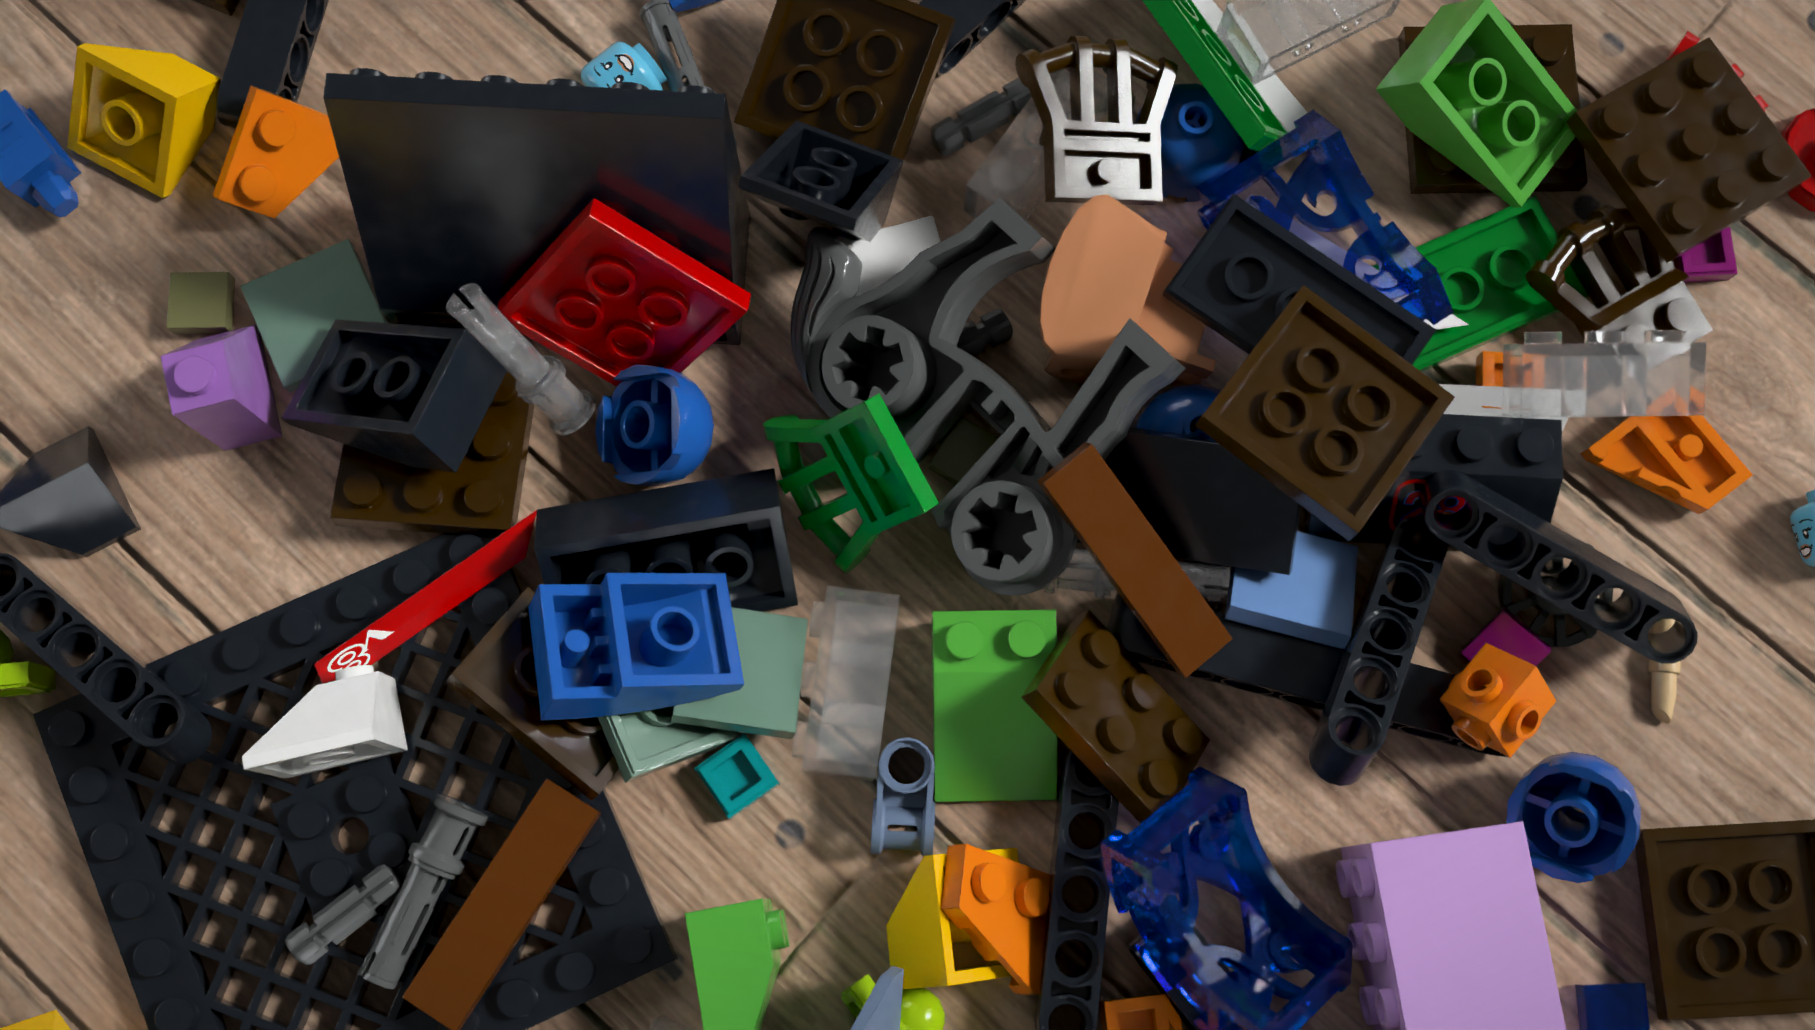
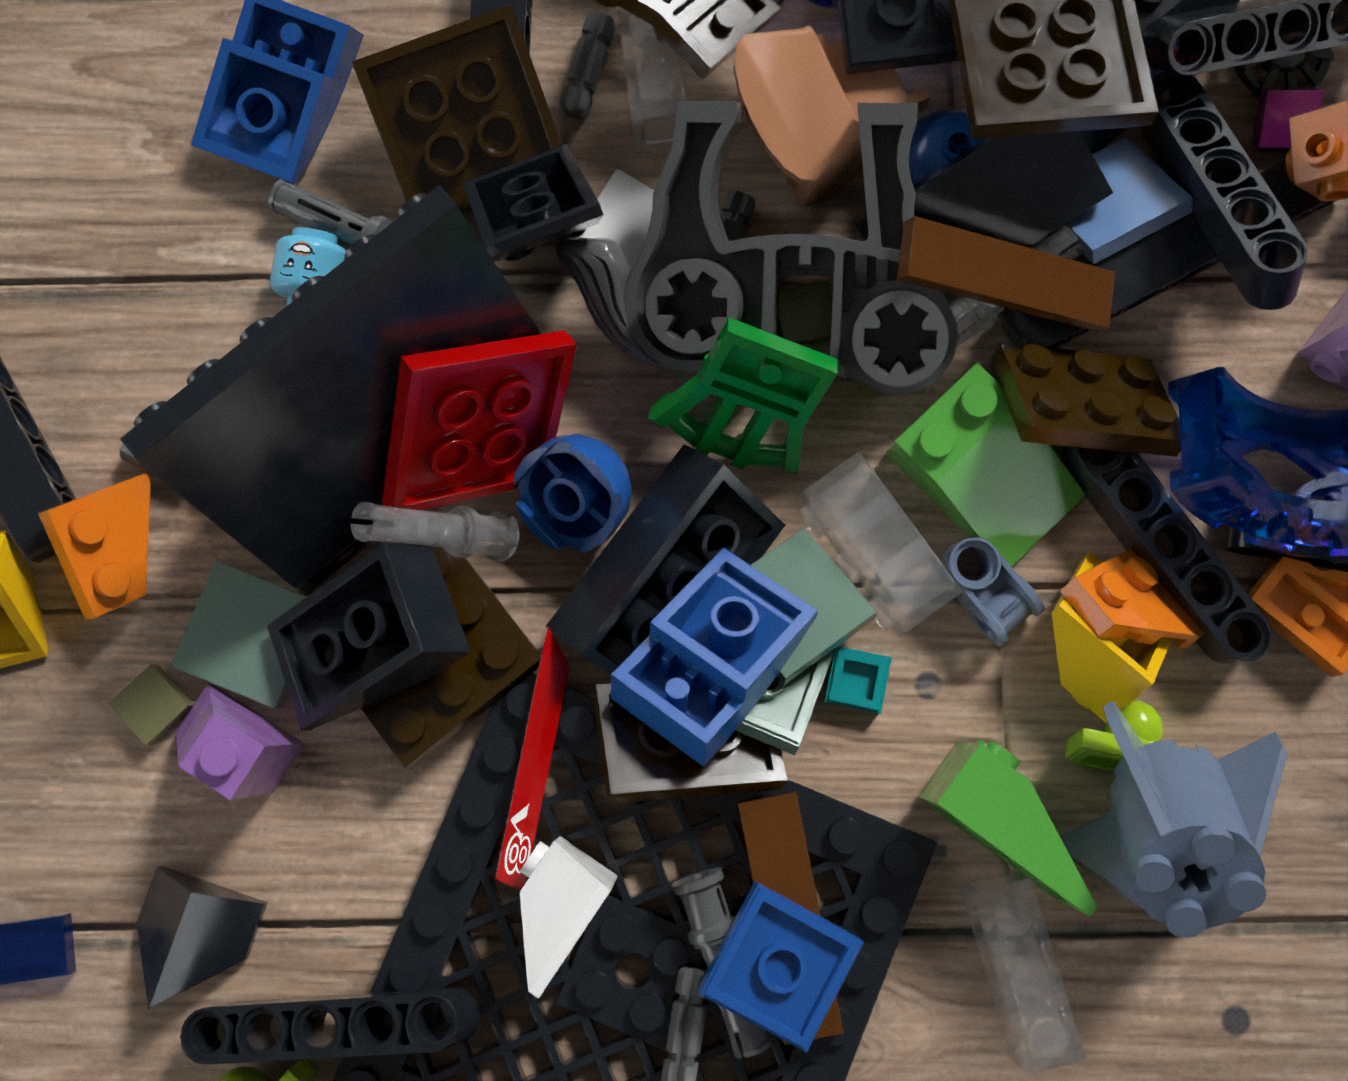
camera: 35 degrees left, 5 degrees up
none -> blue tile [697,881,864,1053]

